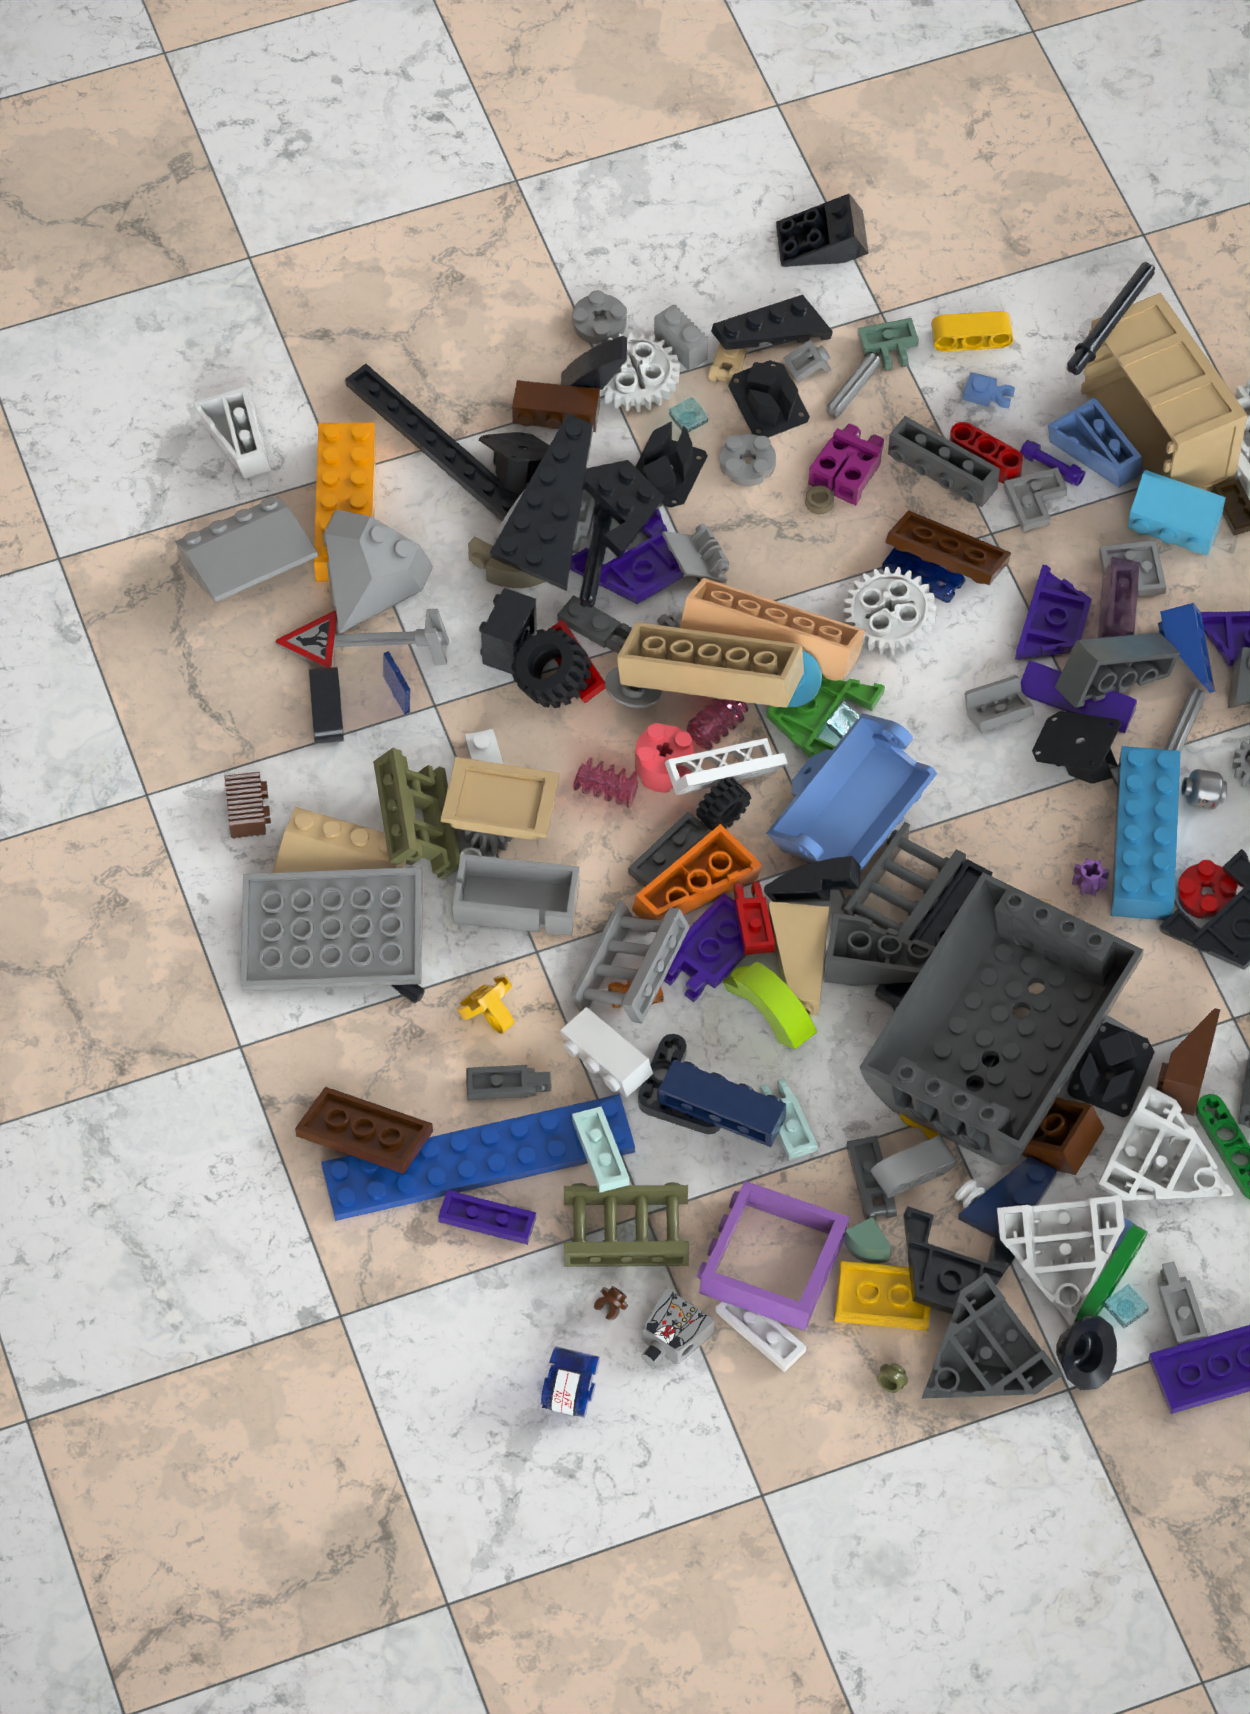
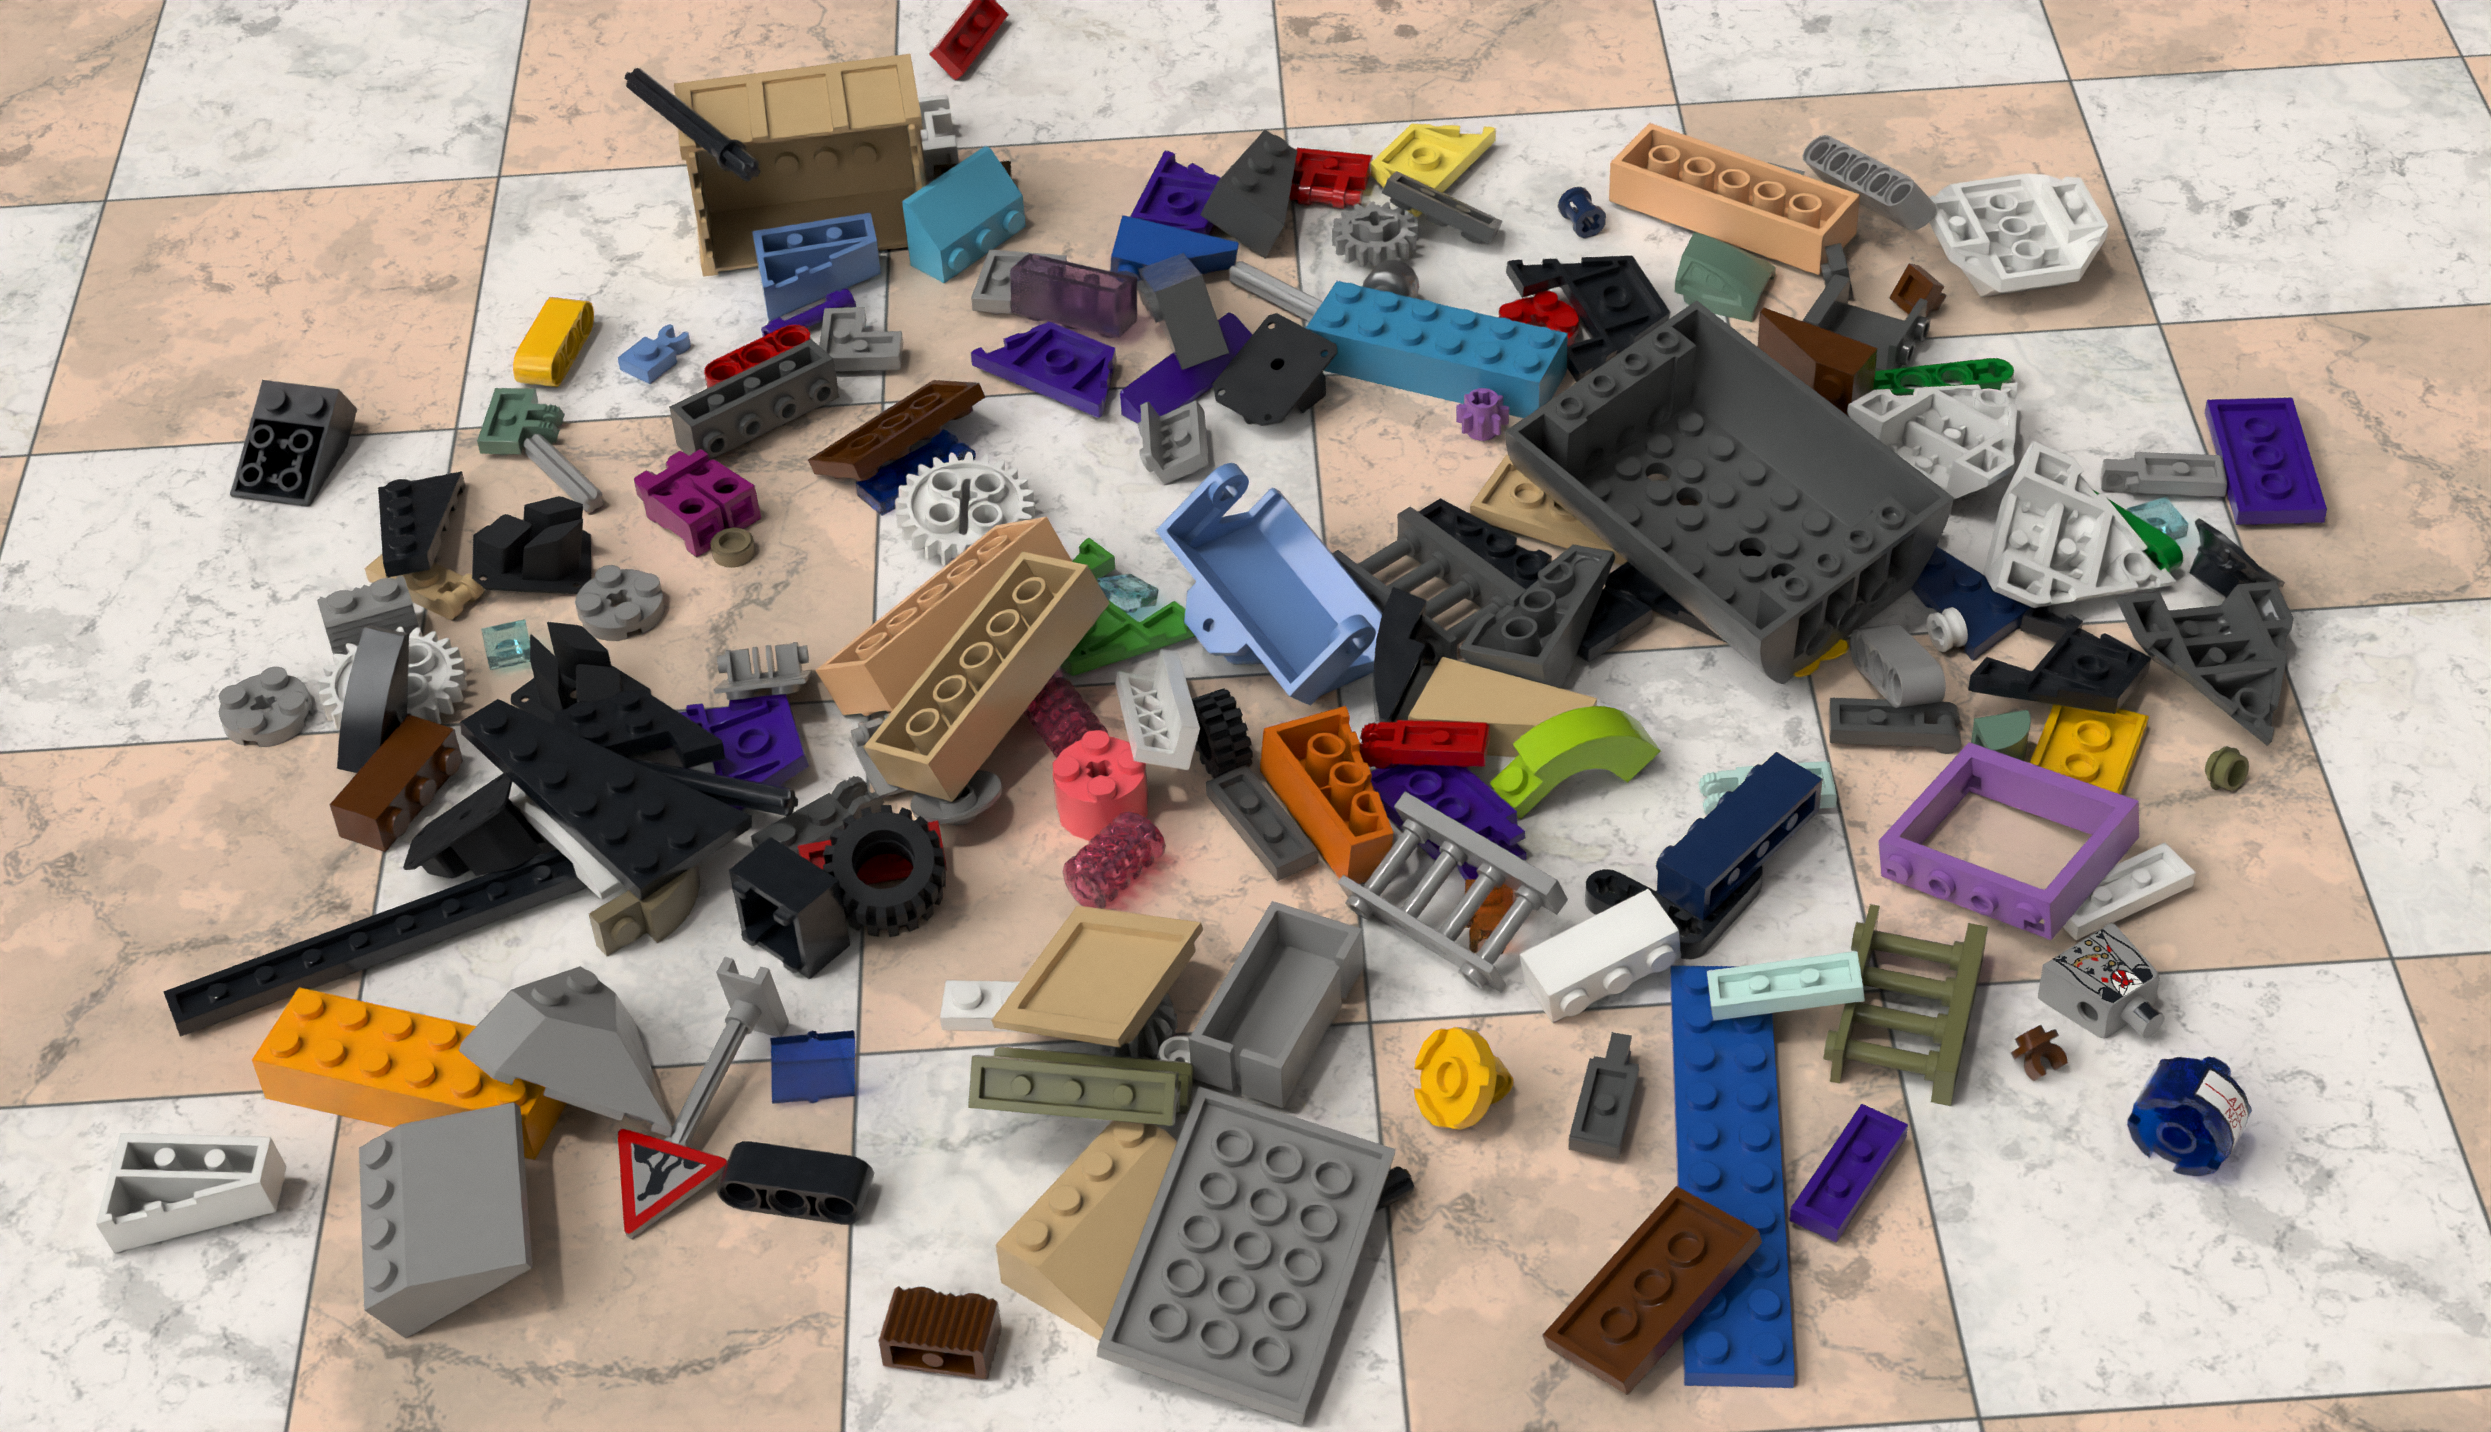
camera: 70 degrees left, 15 degrees down
light grey bracket [783,339,832,383] -> none

